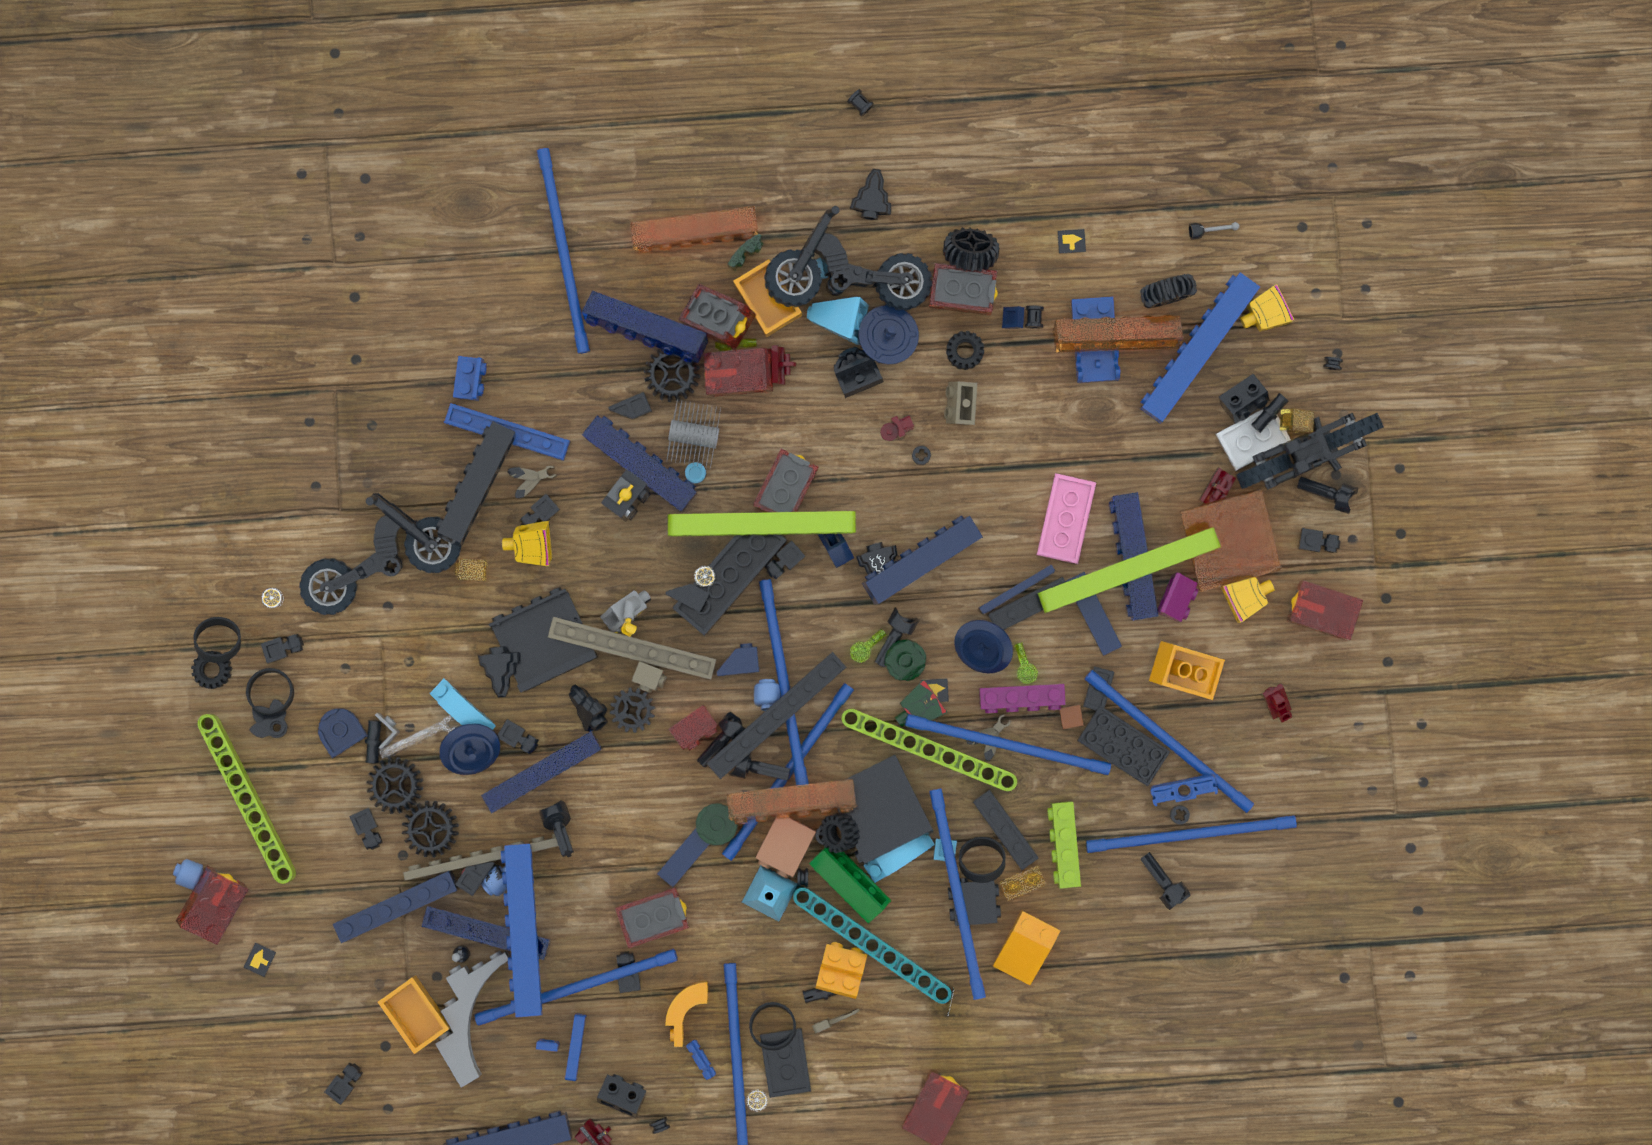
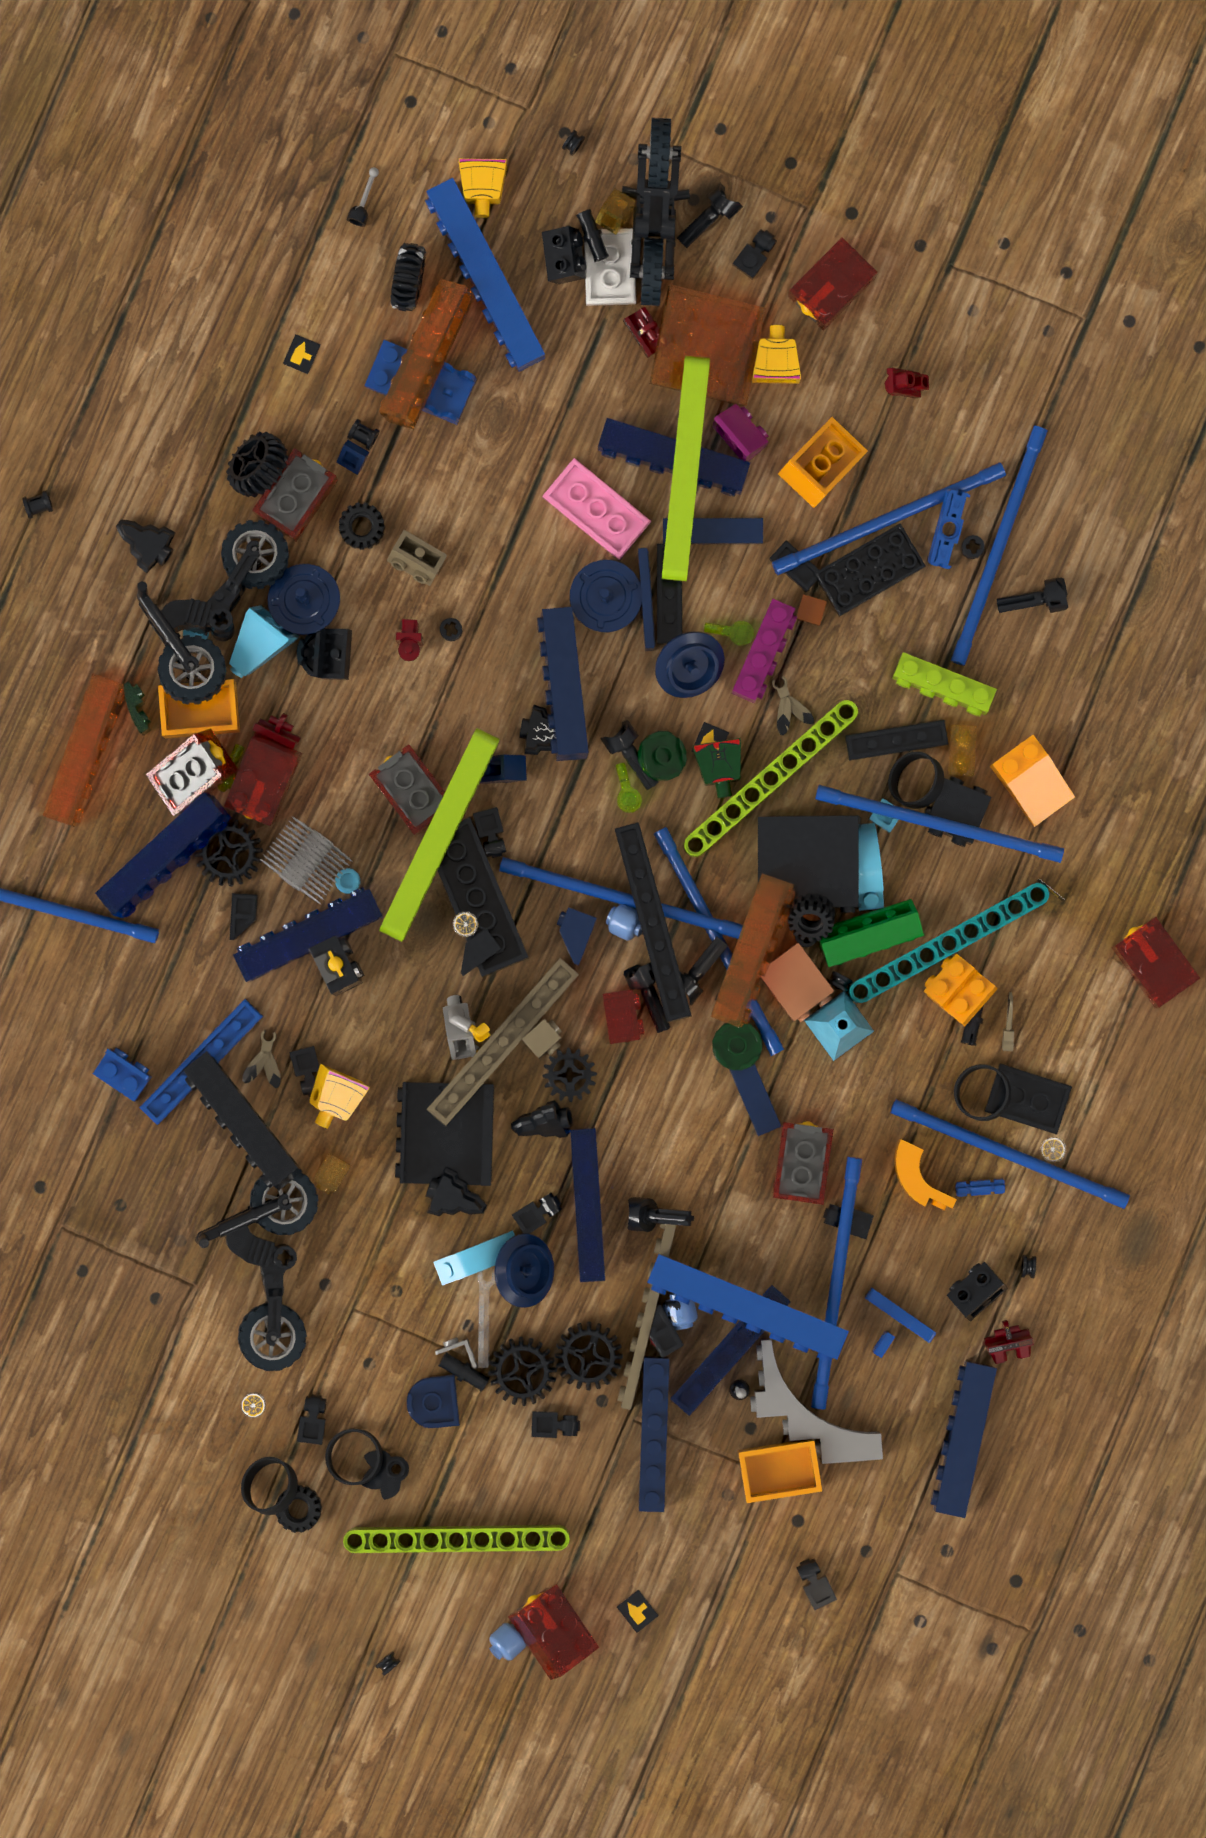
camera: 65 degrees left, 0 degrees up
blue piece [905,714,1111,775] -> none
none -> black bush [375,1651,400,1676]
none -> dark blue piece [570,560,642,632]

